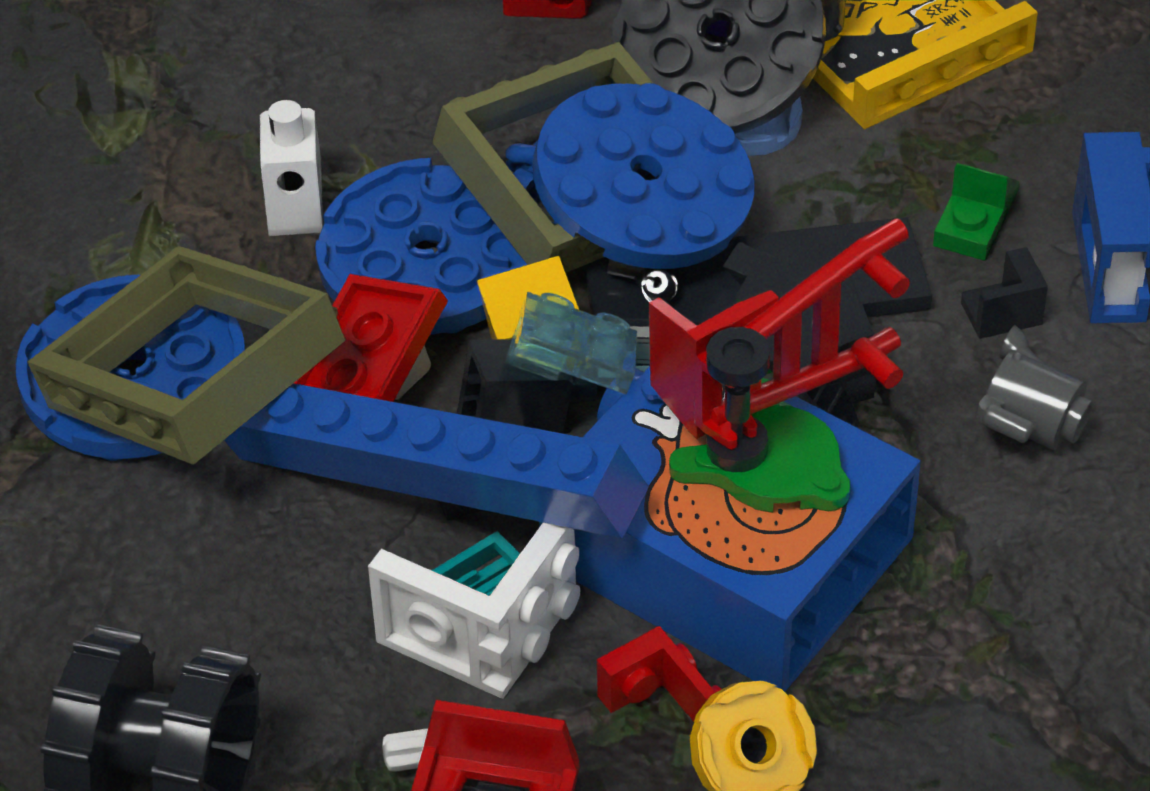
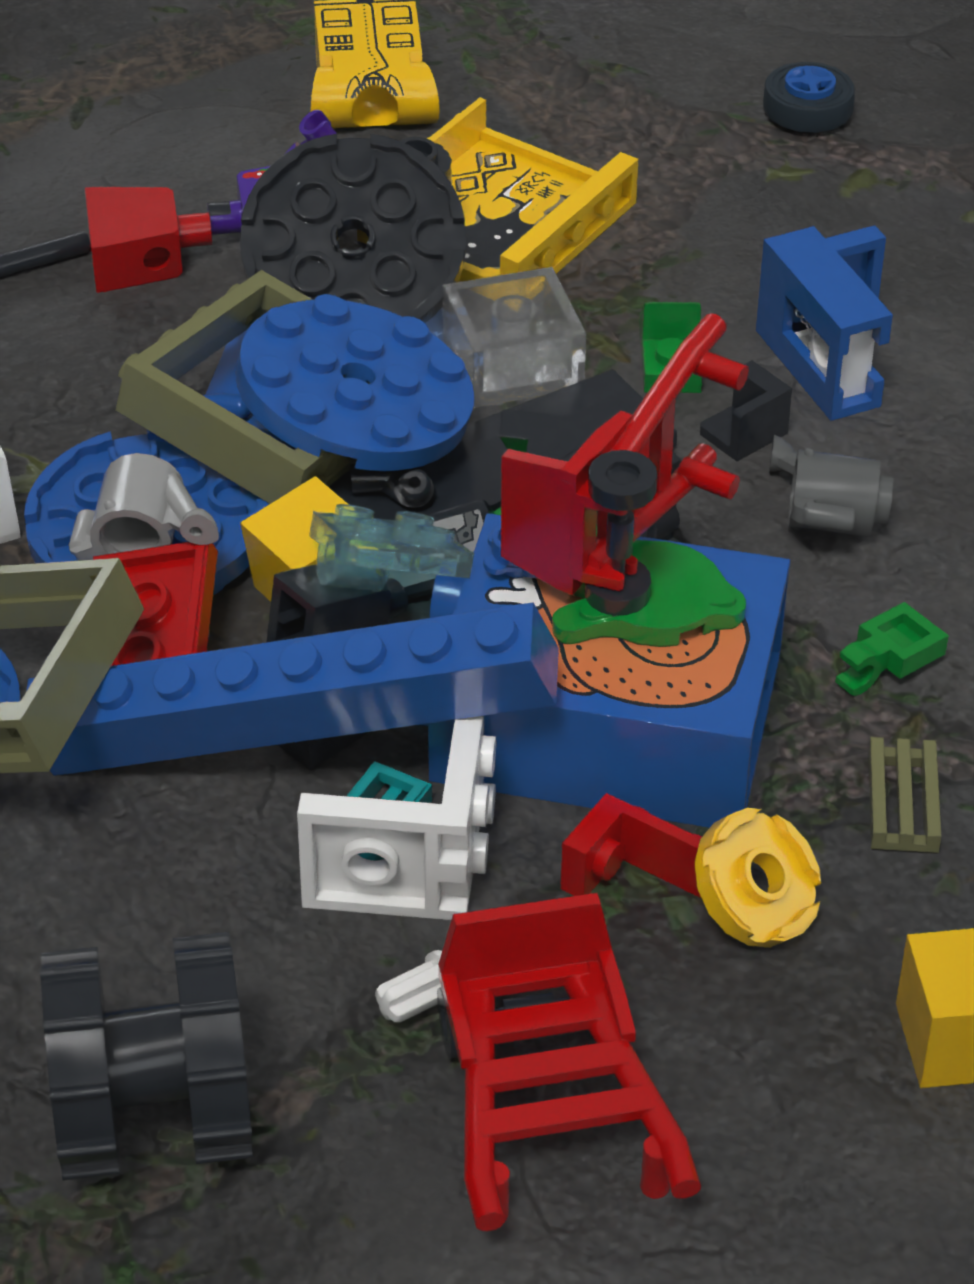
camera: 25 degrees left, 5 degrees down
none -> light grey piece [69,453,219,561]
none -> clear brick [443,267,586,408]
none -> green plate [835,602,949,696]
none -> olive tile [868,737,941,853]

